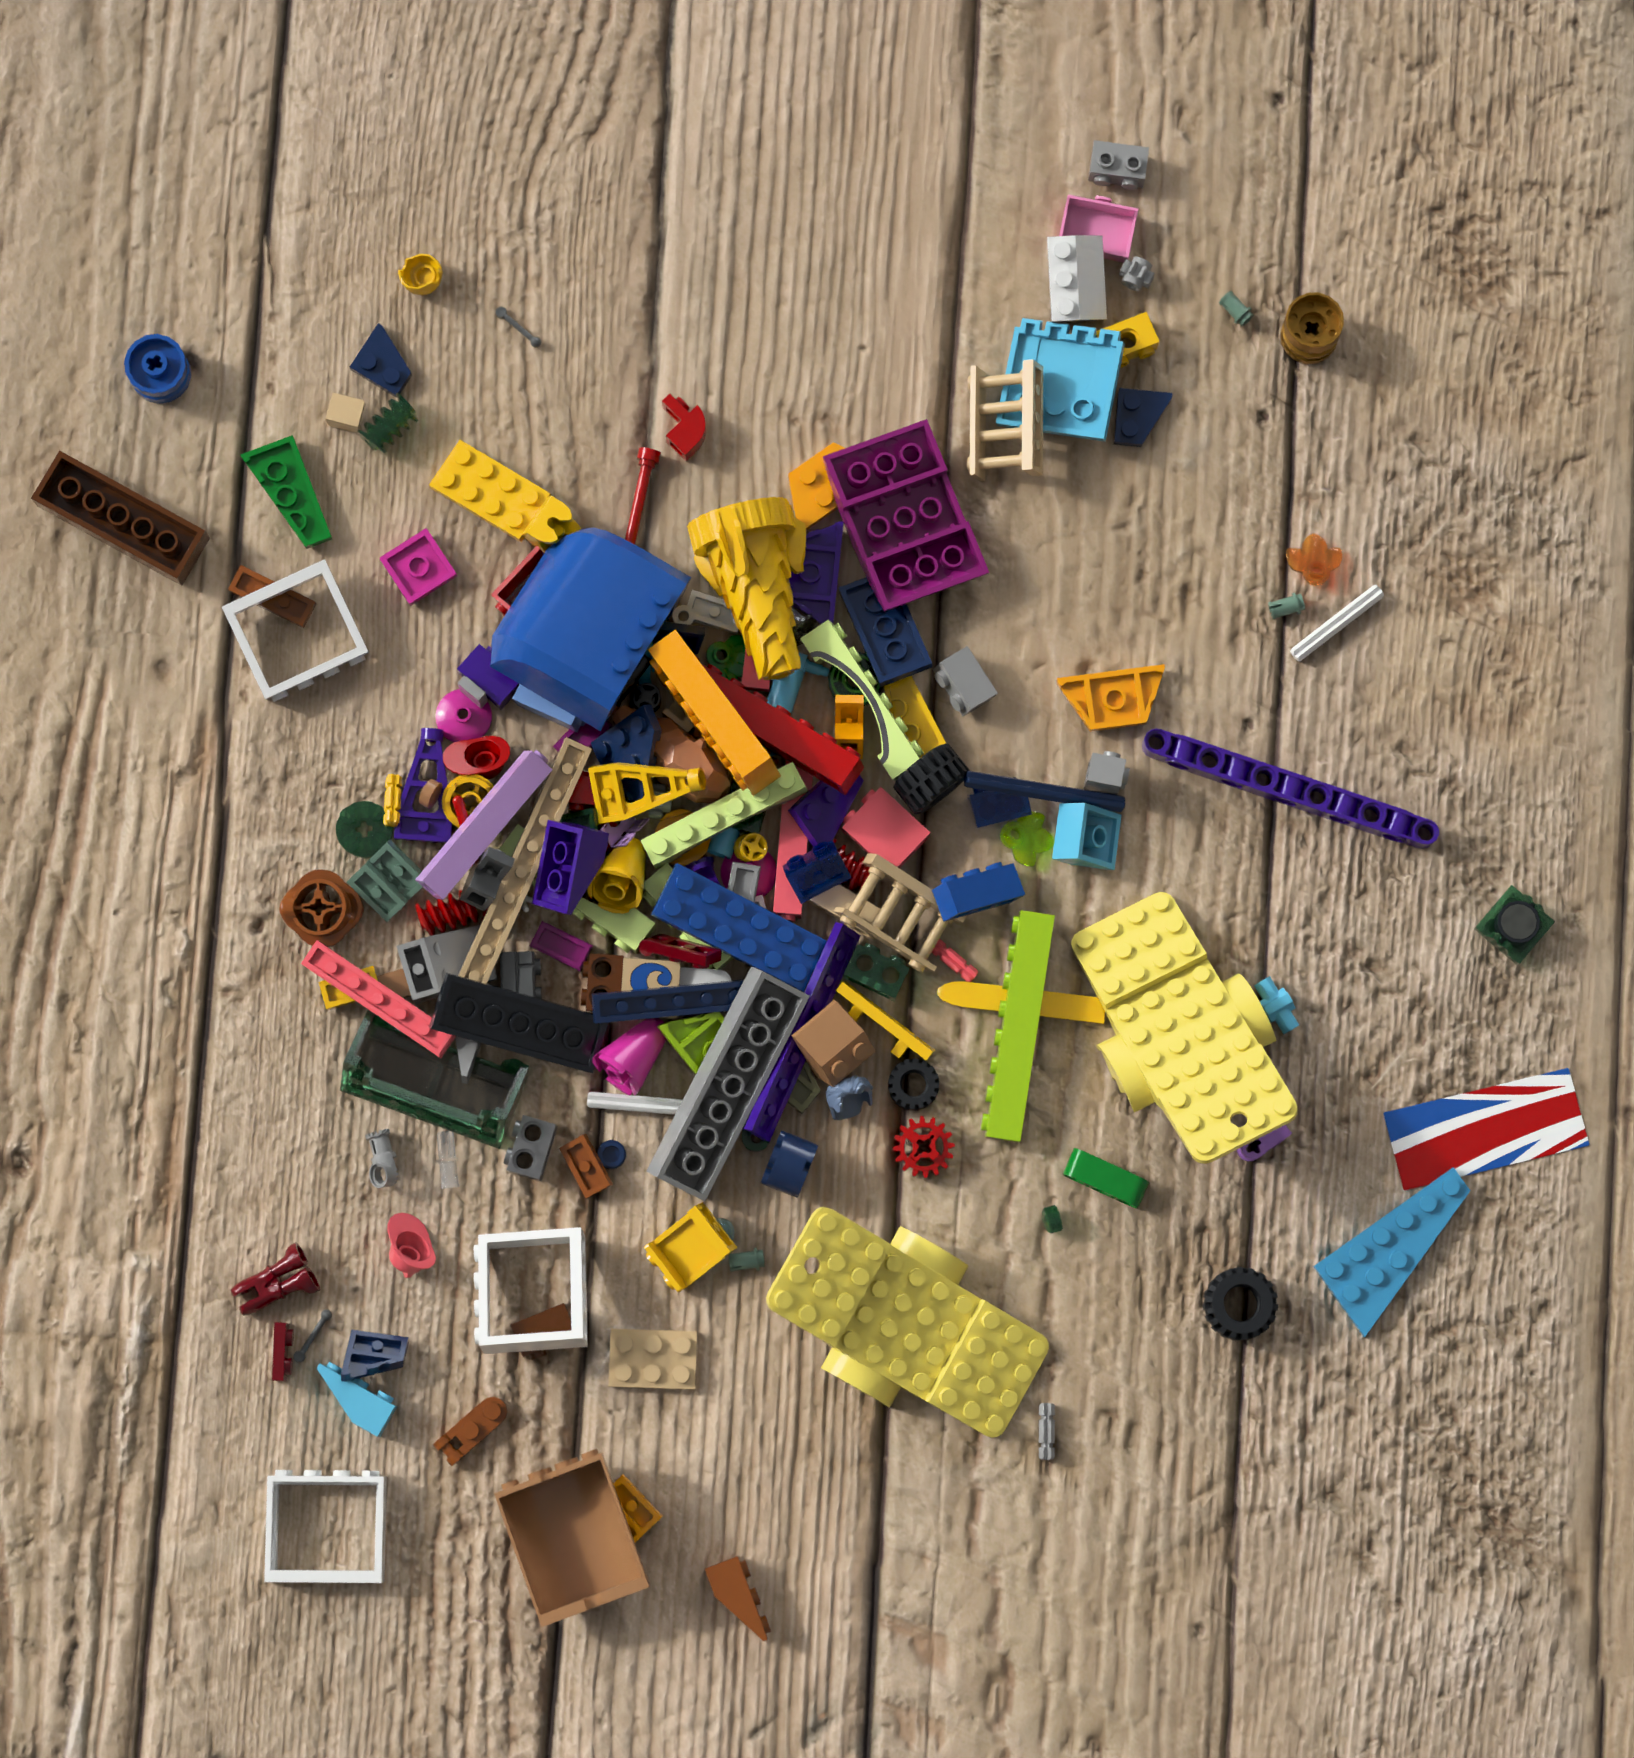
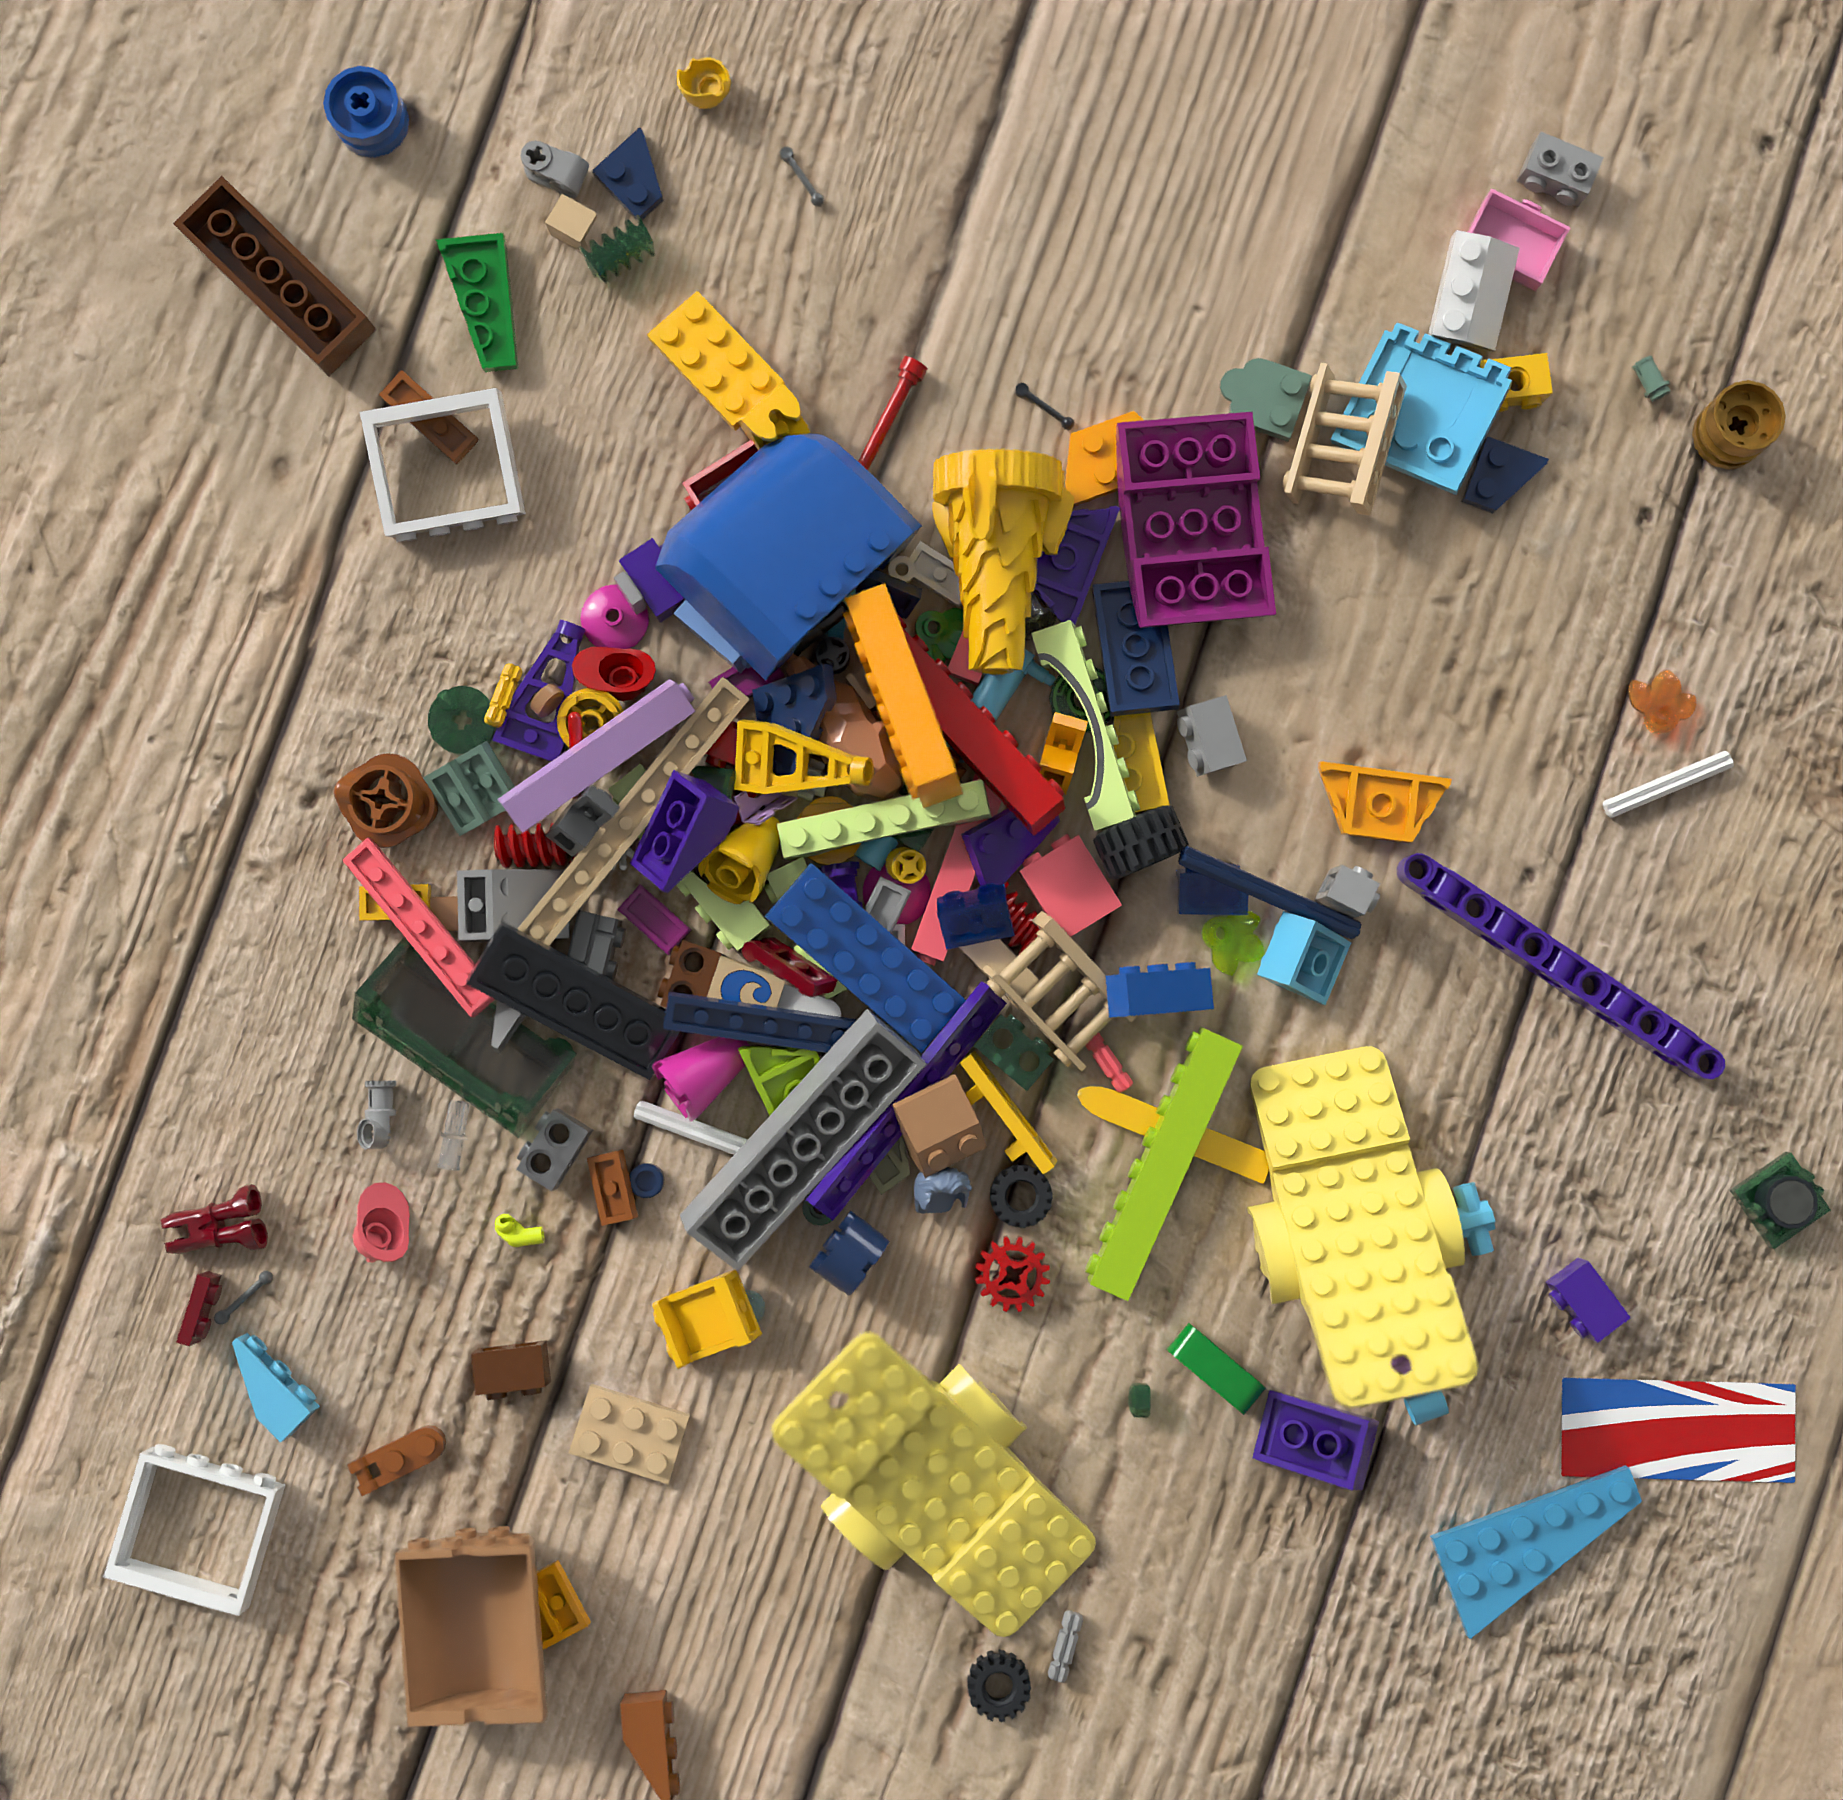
camera: 15 degrees right, 5 degrees up
dark blue wing [341,1329,408,1382] -> none
dark pink plate [379,528,457,606] -> none
white window [474,1227,588,1354] -> none
red brick [662,393,706,461] -> none
sand green pin [728,1248,765,1272] -> none
light grey gear [1119,257,1155,291] -> none
black tyre [1203,1267,1278,1341] -> none
sand green pin [1268,592,1305,620] -> none
none -> neon yellow arm [495,1214,545,1247]
none -> light grey piece [520,141,590,198]
none -> black tyre [967,1650,1031,1722]
none -> black hinge [1015,383,1075,430]
none -> sand green plate [1220,358,1312,442]
none -> dark purple slope [1252,1390,1379,1490]
none -> medium azure beam [1403,1390,1449,1426]
none -> dark purple brick [1546,1257,1631,1343]

